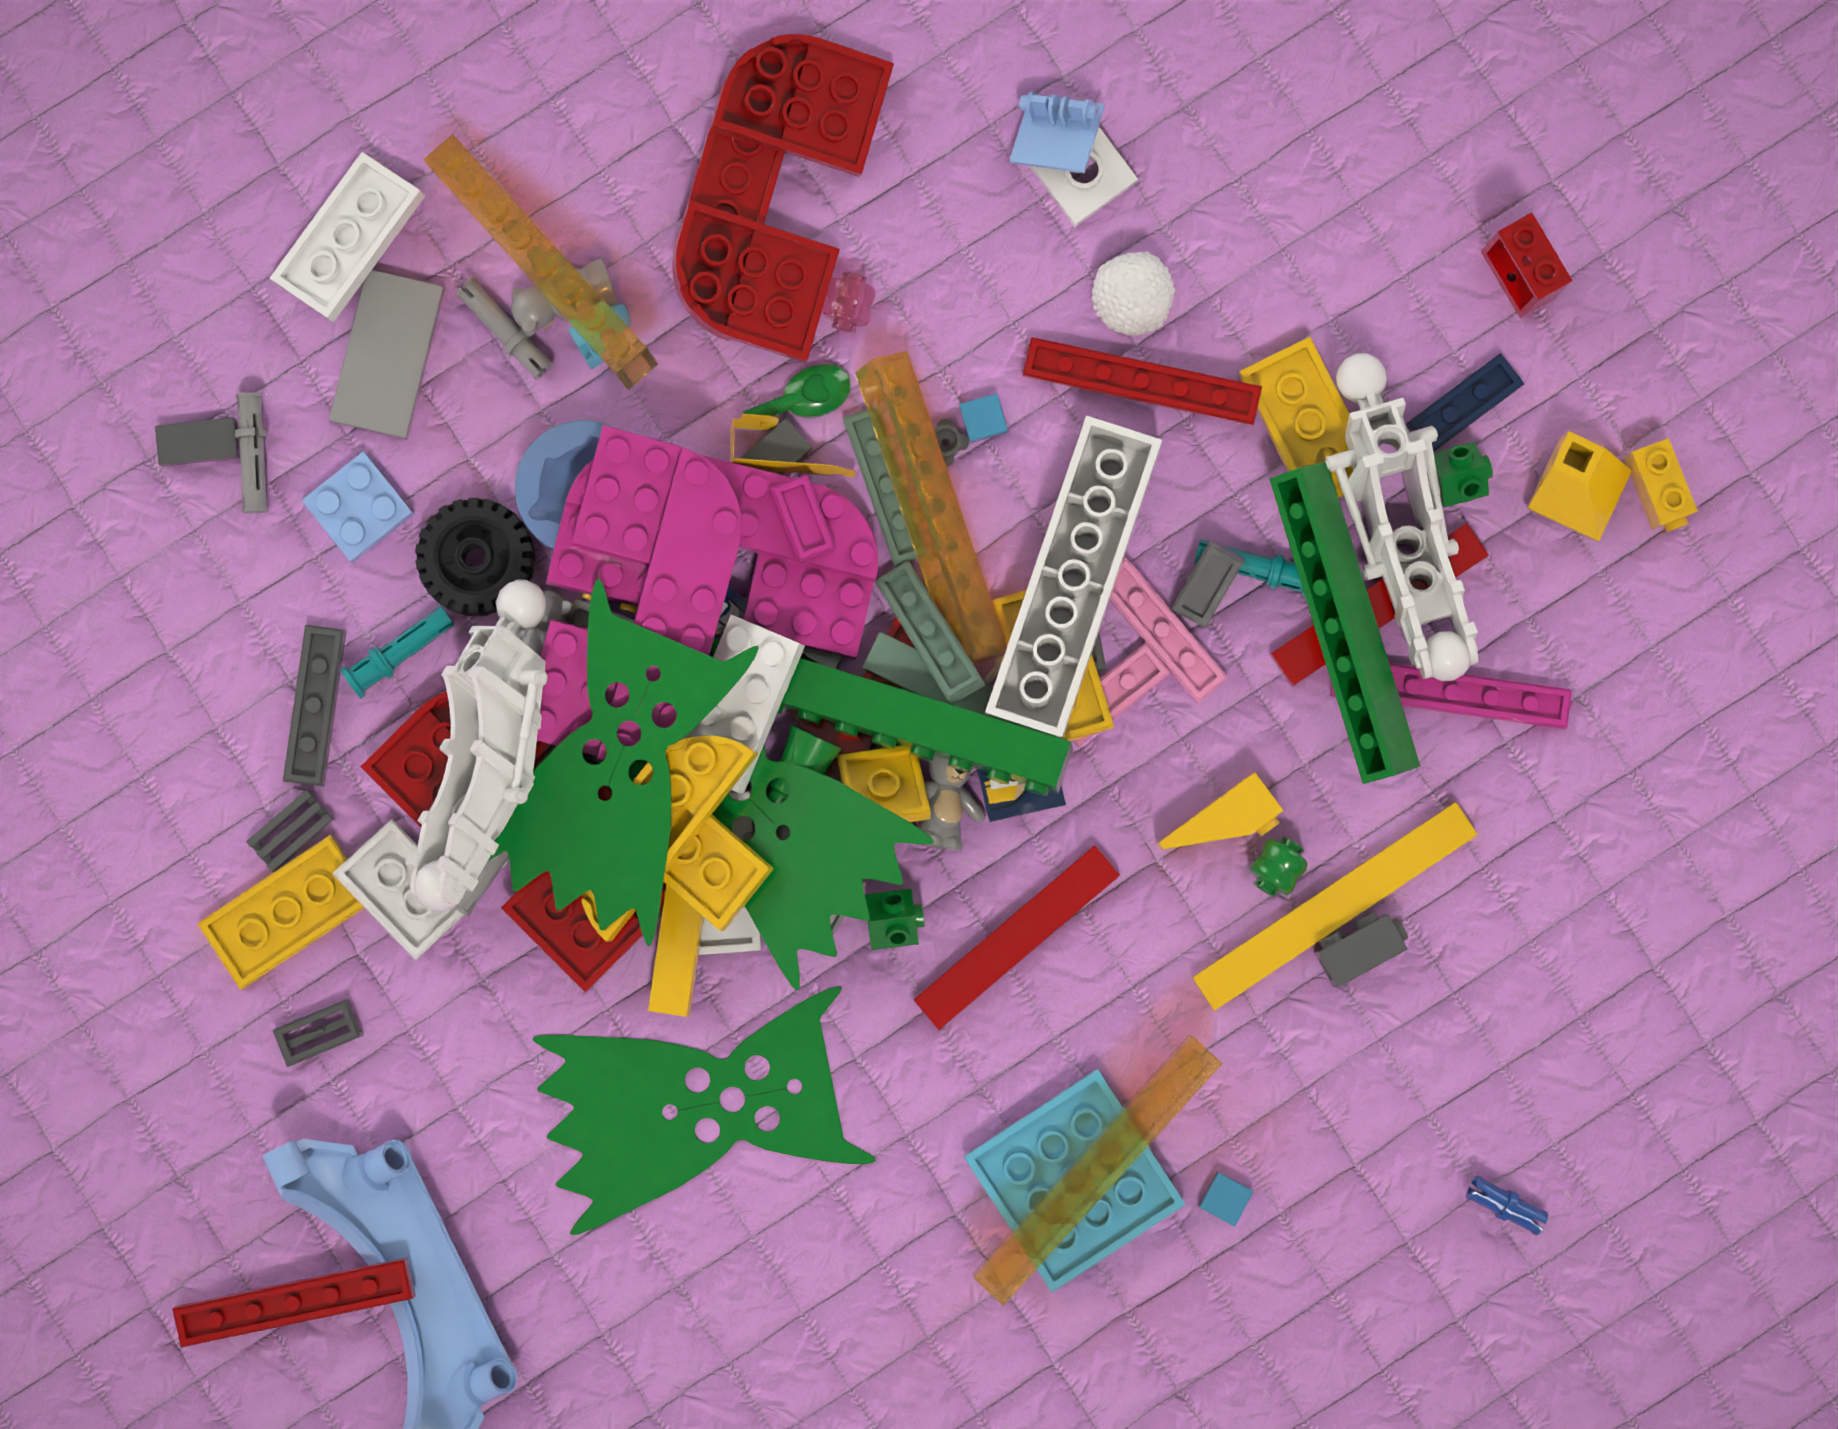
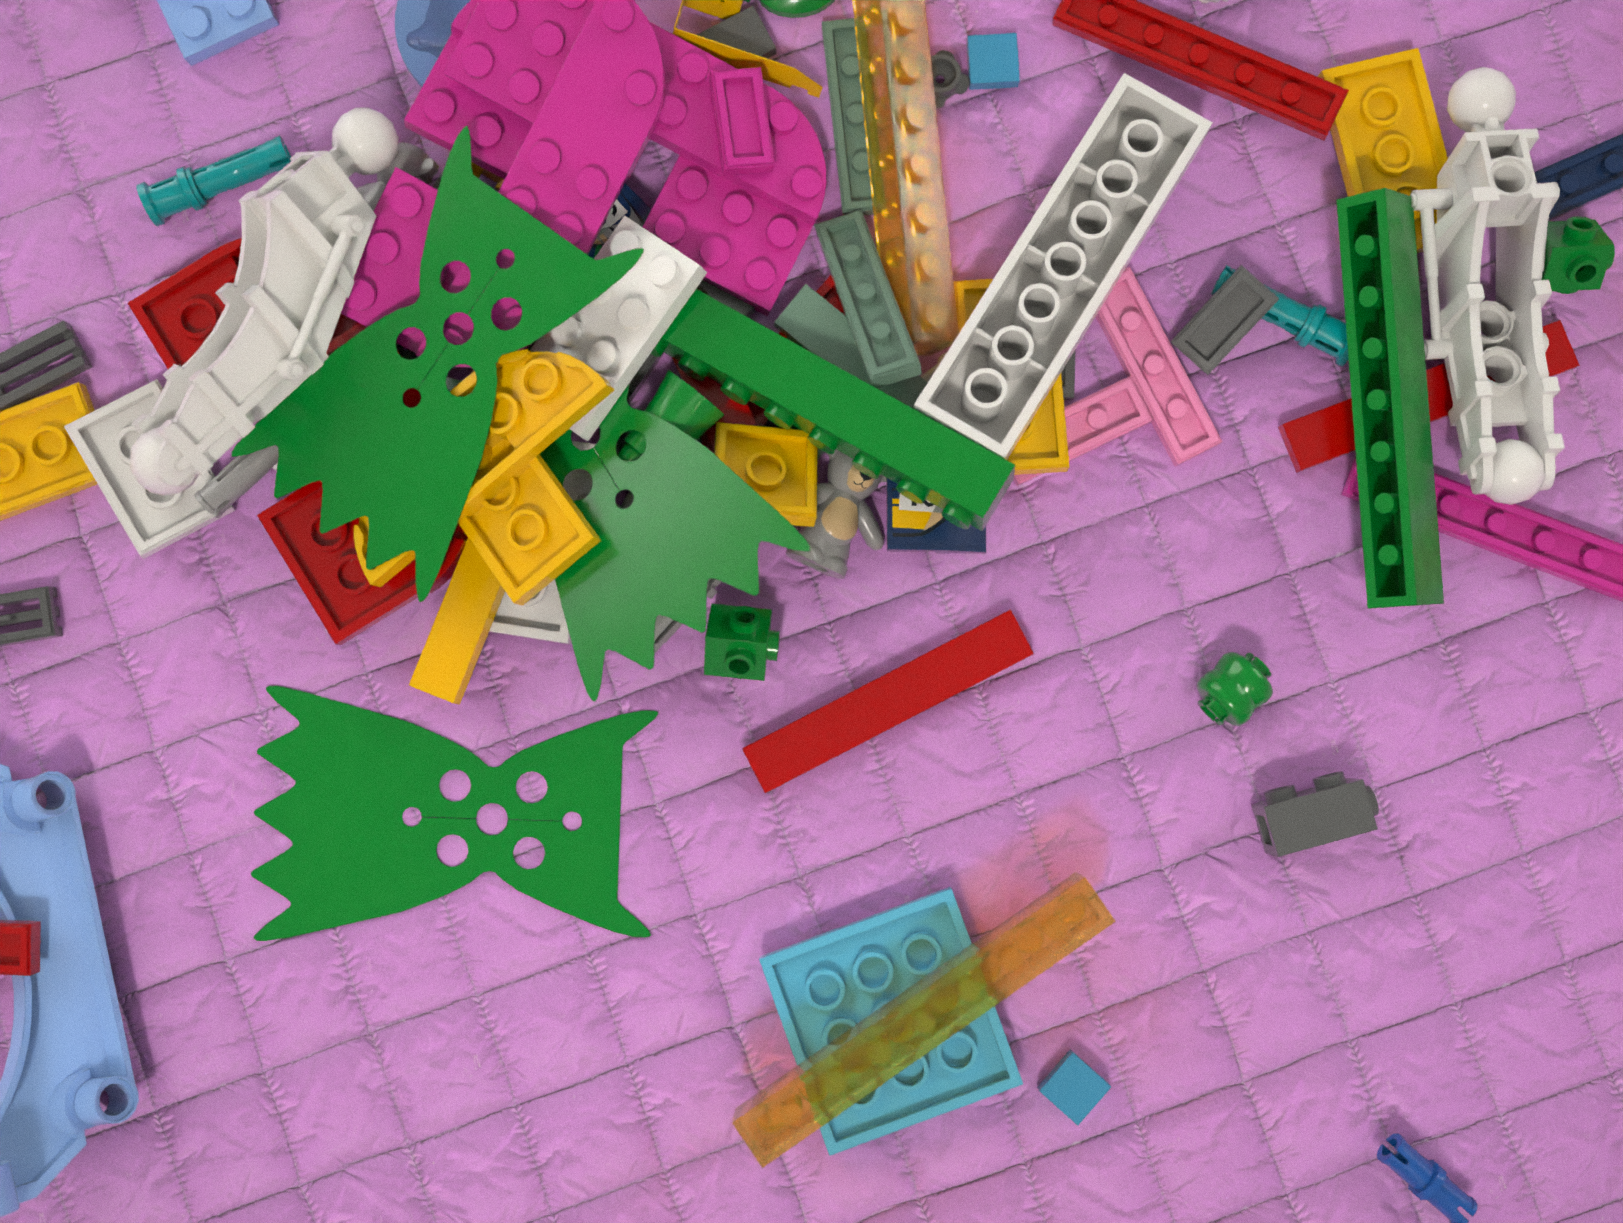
camera: 20 degrees right, 0 degrees up
dark grey tile [283,625,347,787] -> none
black wheel [415,498,535,617] -> none
yellow slope [1156,772,1283,850] -> none
yellow tile [1191,802,1478,1011] -> none

